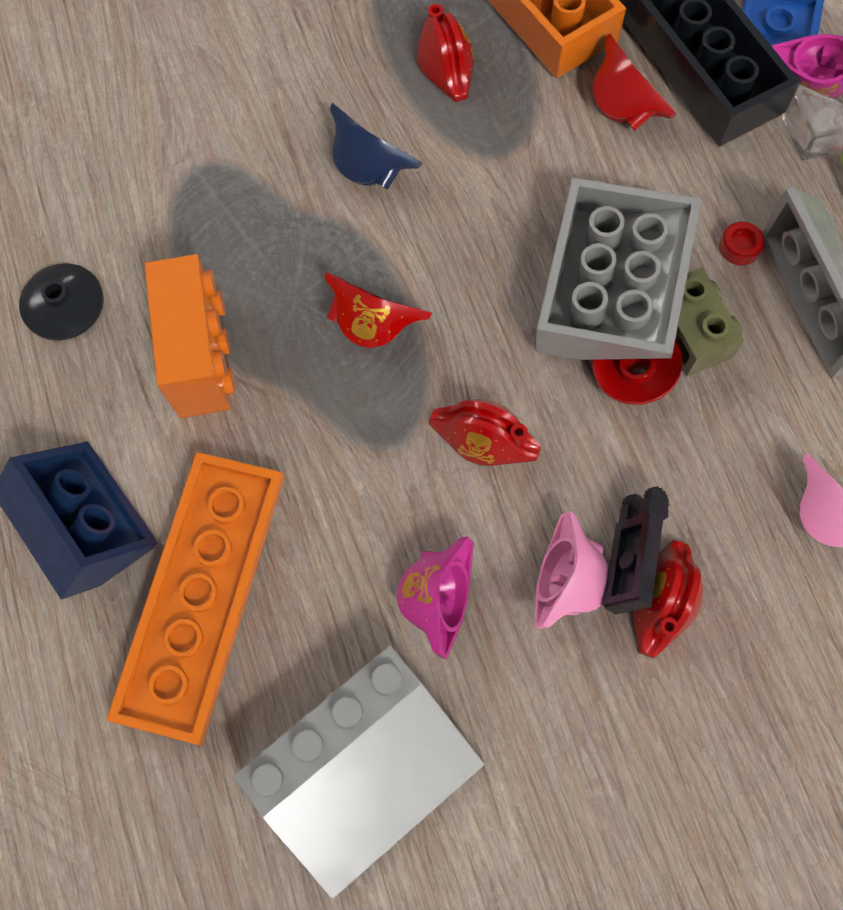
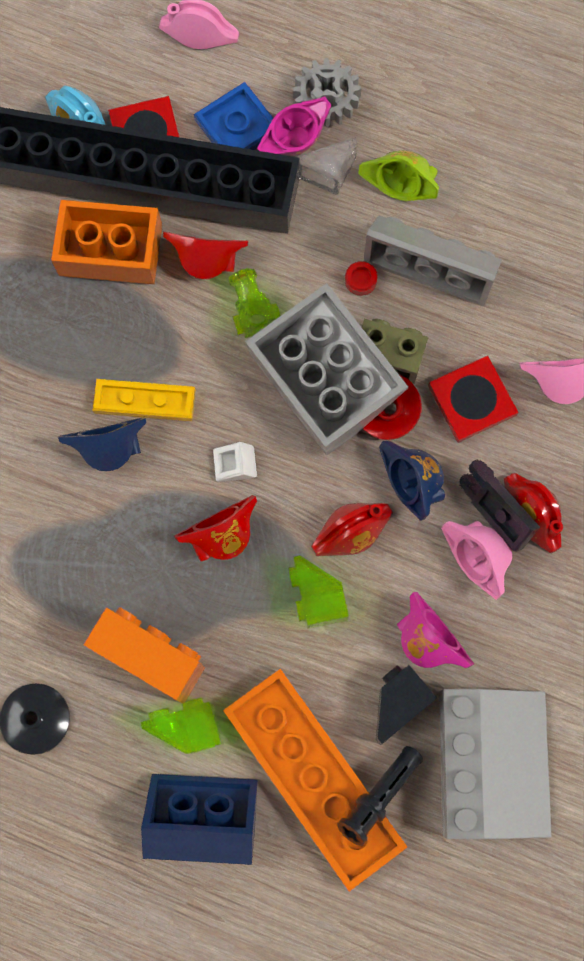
camera: 50 degrees left, 5 degrees up
red hat [416,4,474,102] -> none
none -> yellow tile [92,379,196,421]
none -> clear neon green slope [141,698,223,754]
none -> white slope [213,442,257,482]
none -> clear neon green connector [228,268,281,338]
none -> clear neon green slope [288,555,349,629]
none -> black pin [337,746,423,846]
none -> black slope [376,665,437,745]
none -> dark blue hat [379,440,445,521]
none -> red tile [428,355,519,443]

